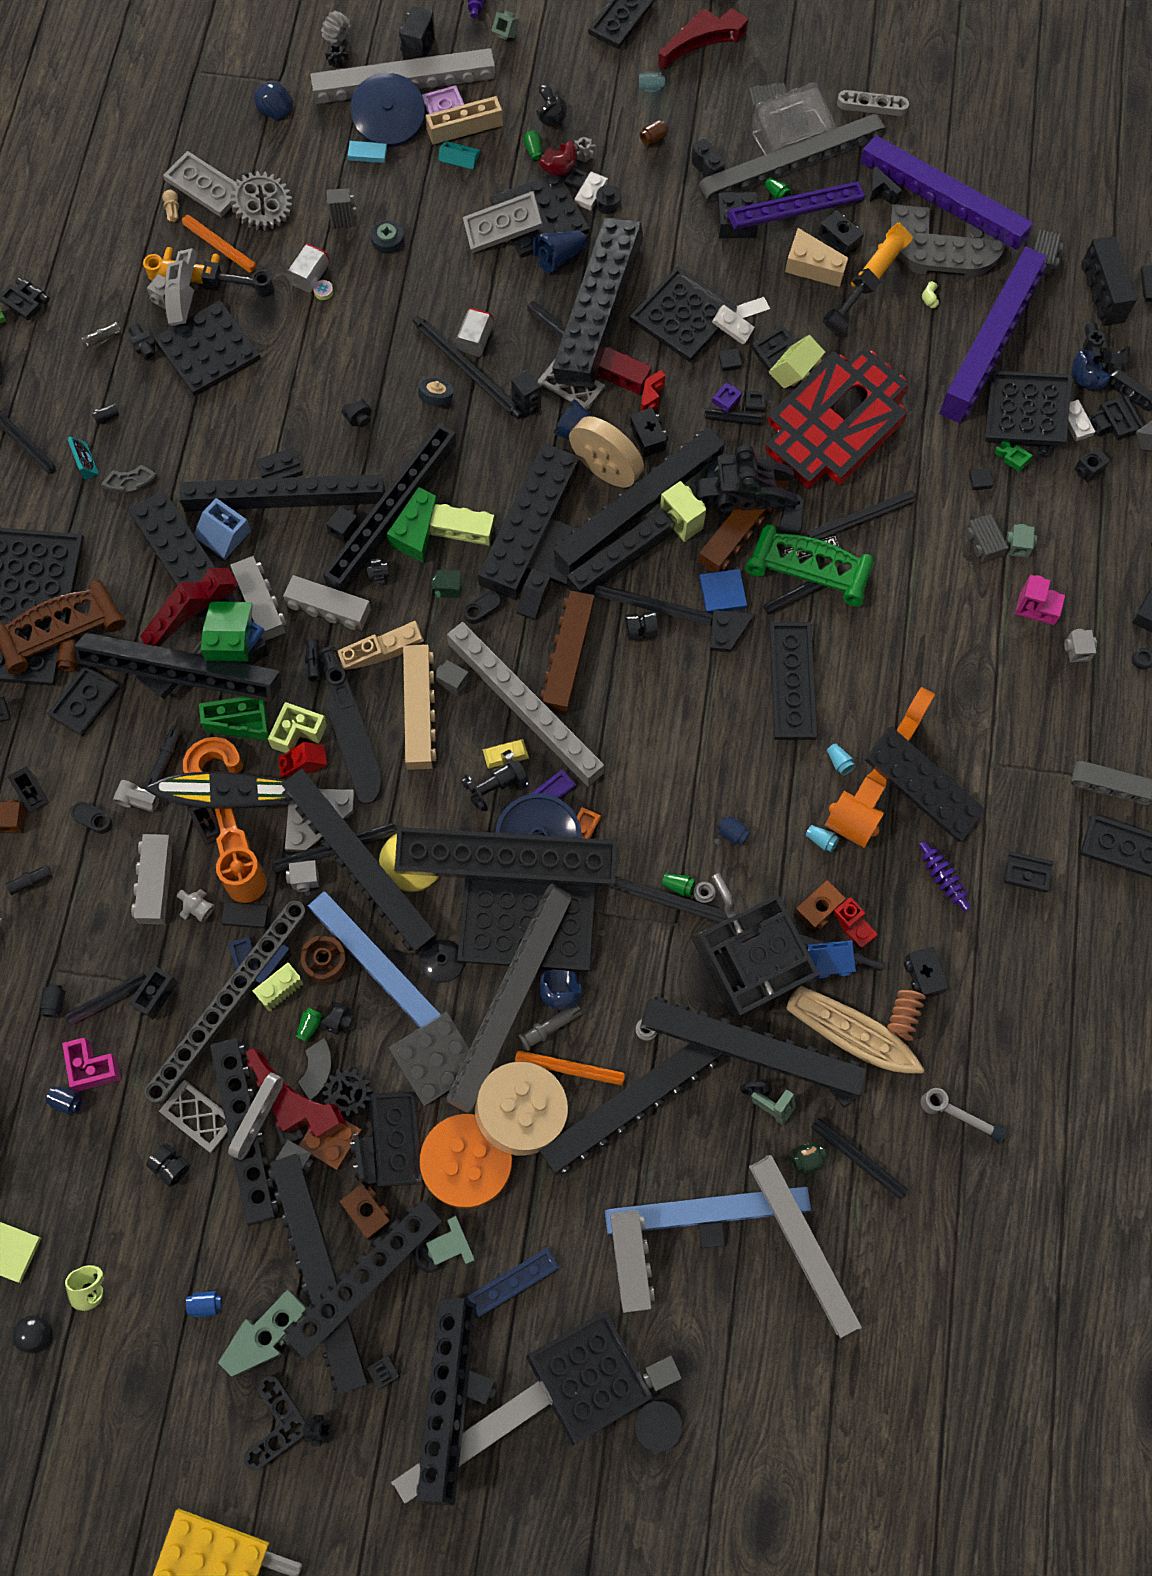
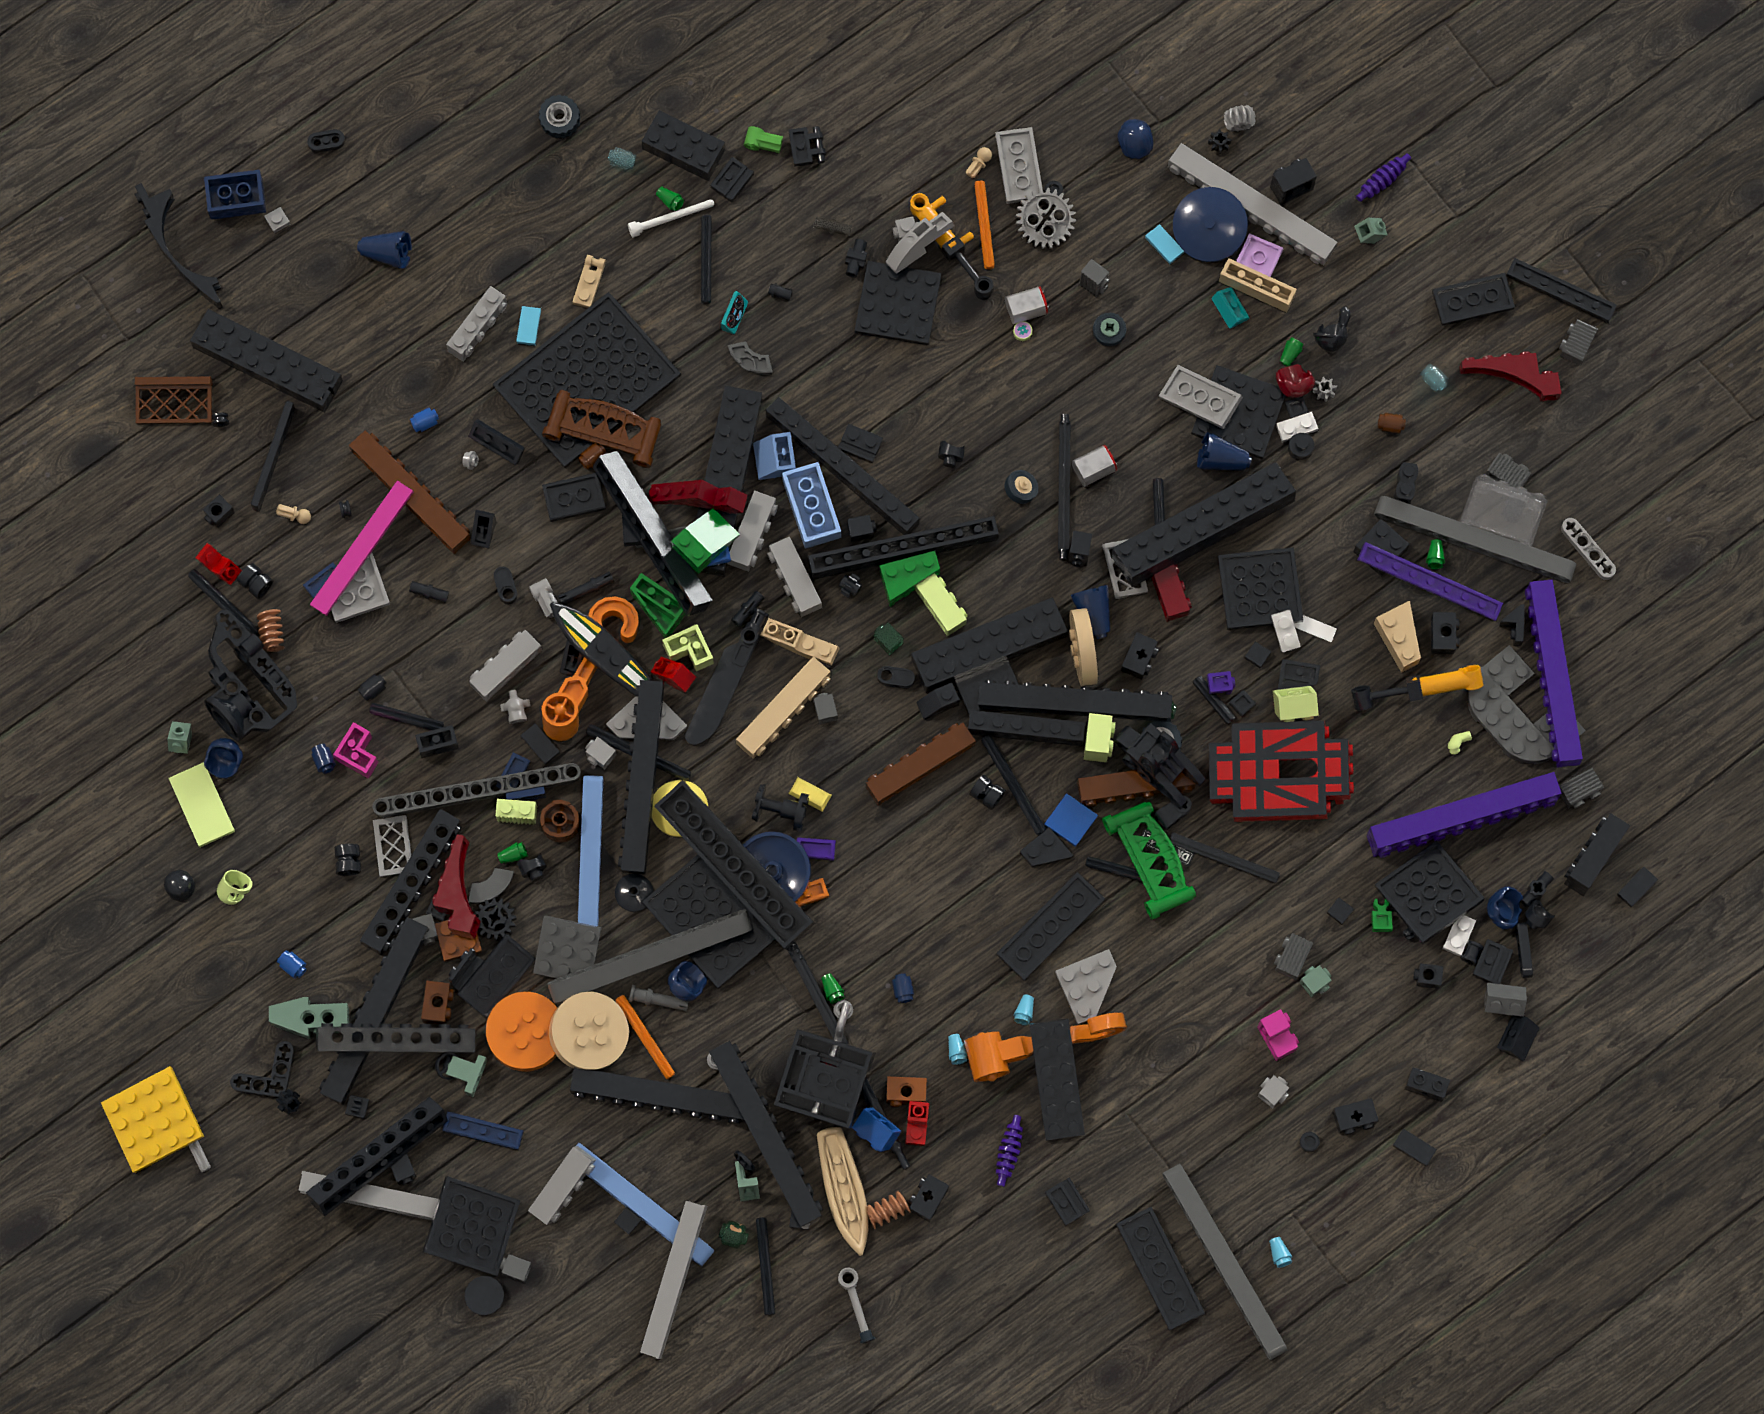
camera: 45 degrees right, 5 degrees up
light grey beam [228,1073,283,1160] -> none
light grey brick [447,621,604,787] -> none
red slope [641,370,666,411] -> none
none -> light blue brick [782,462,841,549]
none -> light grey plate [1055,949,1117,1025]

